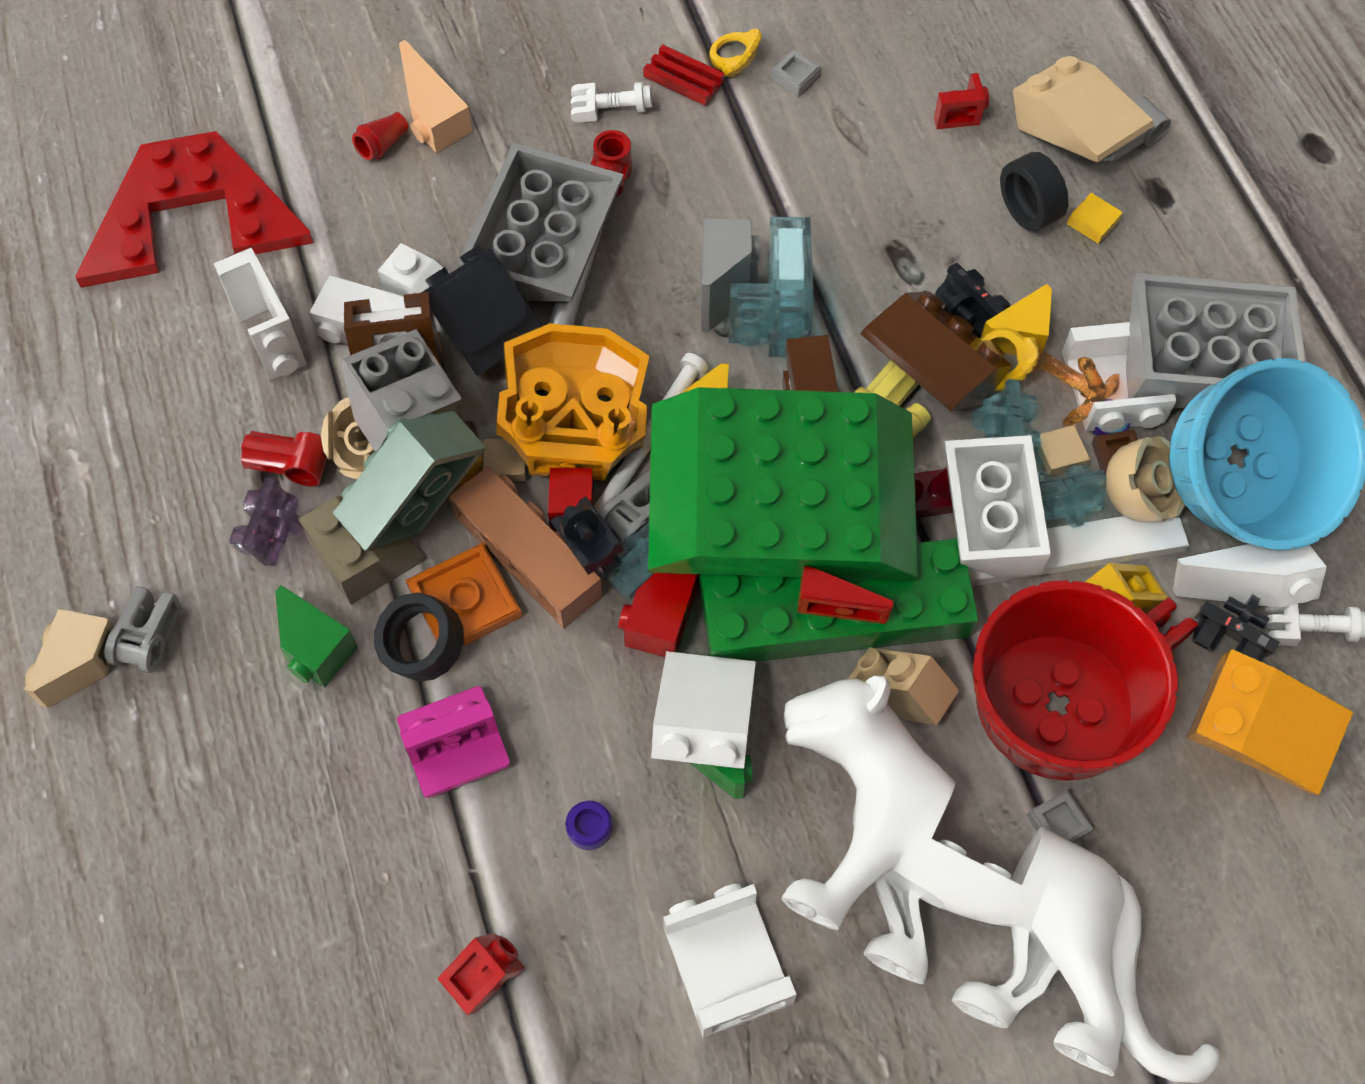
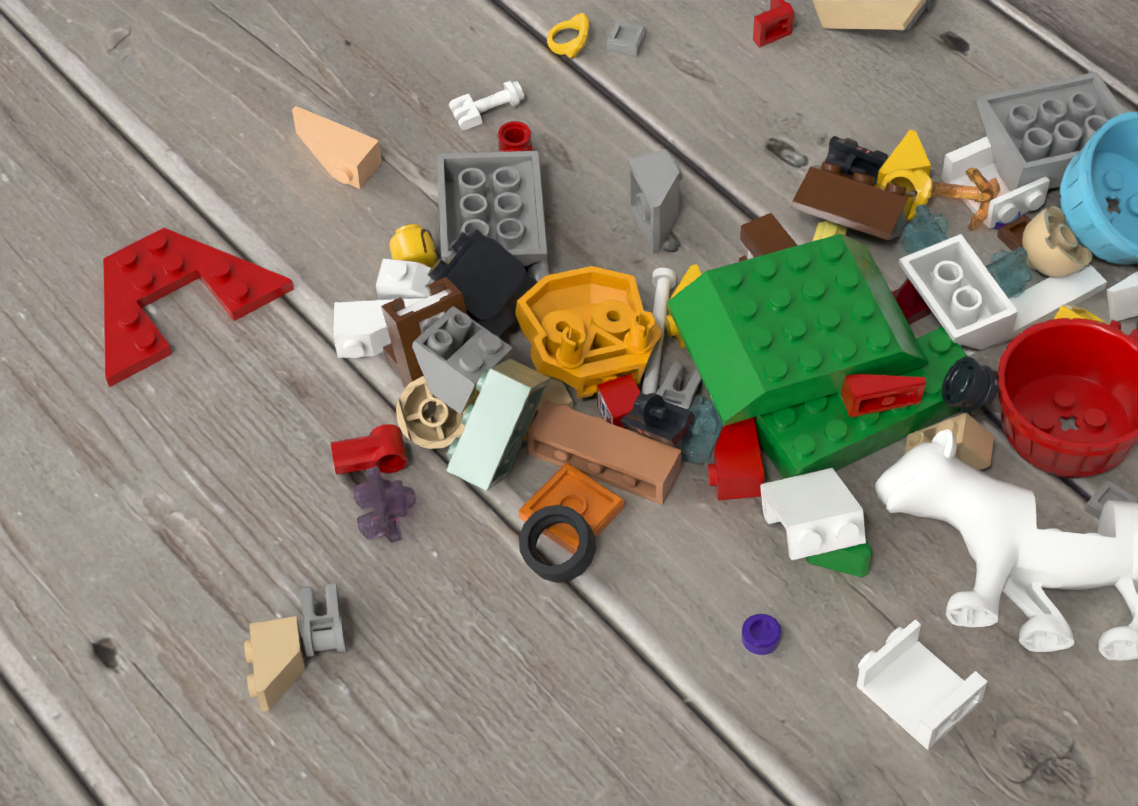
camera: 20 degrees left, 10 degrees down
white panel [213,248,307,381] -> none
green slope [275,585,358,688] -> none
dark tan slope [298,496,425,605] -> none
red cone [352,112,409,160] -> none
dark pink bracket [397,686,510,799] -> none
red bracket [437,933,525,1016] -> none
red tile [643,44,725,106] -> none
clear light blue brick [728,217,814,359] -> none
black tyre [1000,152,1069,231] -> none
tan tile [1033,425,1090,477] -> none
yellow tile [1067,193,1123,244] -> none
none -> yellow head [389,224,438,268]
none -> black wheel [941,357,999,416]

